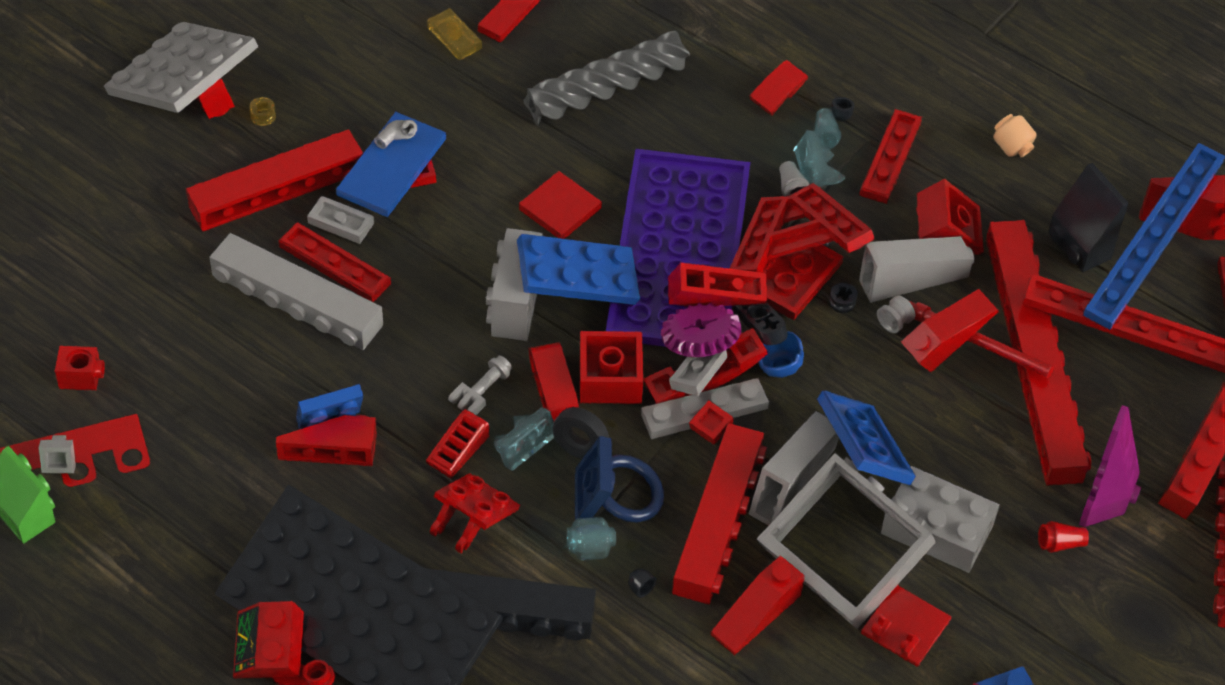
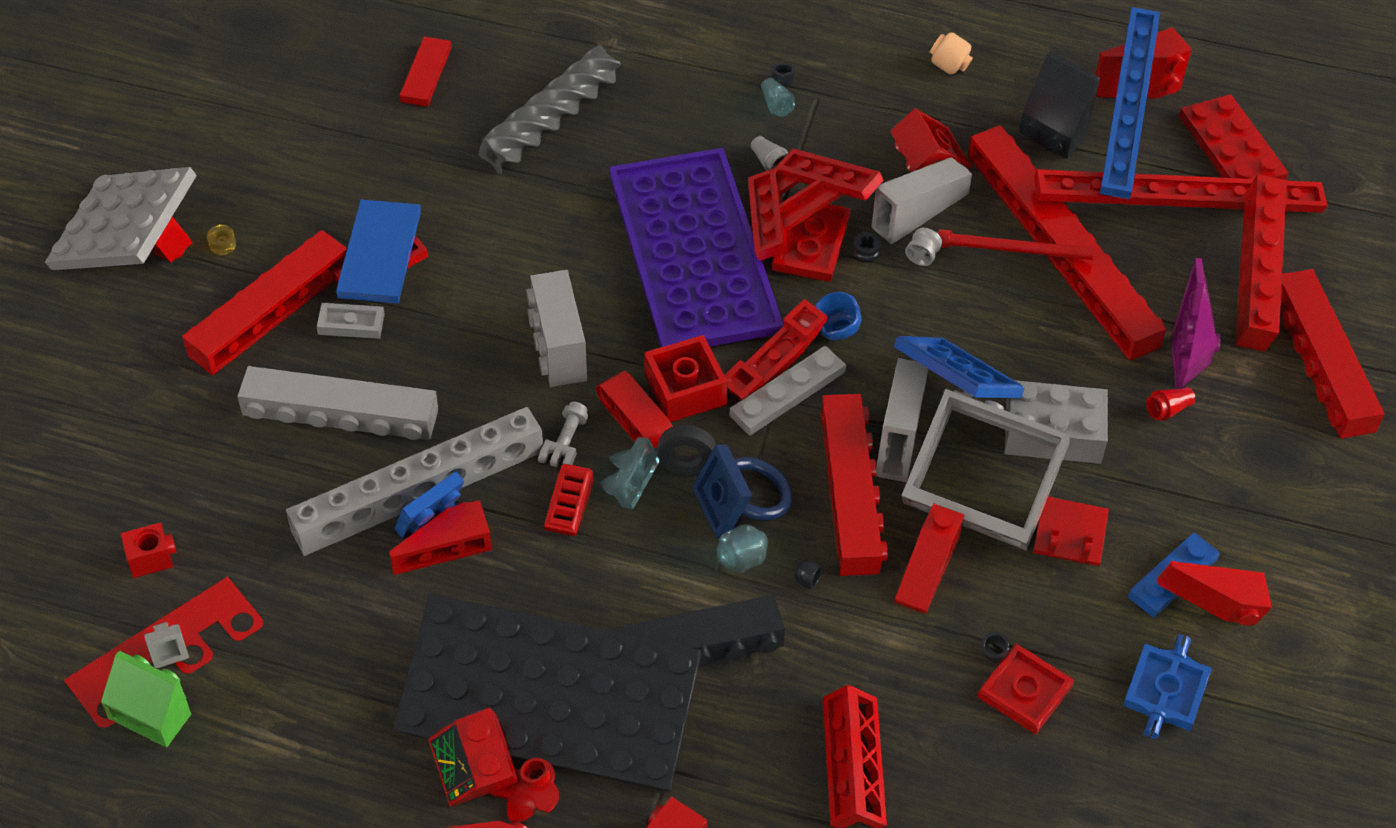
camera: 20 degrees left, 0 degrees up
red tile [278,222,391,302] -> none
light grey arm [374,119,417,149] -> none
clear yellow plate [427,8,482,60] -> none
red plate [430,473,520,554] -> none
blue plate [517,234,640,305] -> none
red tile [519,171,602,239] -> none
magenta gear [661,303,741,357] -> none
red slope [668,262,767,307] -> none
light grey plate [669,350,727,396] -> none
red tile [689,400,734,445] -> none
black beam [733,302,788,345] -> none
red slope [750,60,808,116] -> none
clear light blue tile [794,130,845,188] -> none
red tile [859,109,922,204] -> none
red slope [901,289,999,373] -> none
none -> light grey brick [286,407,543,556]

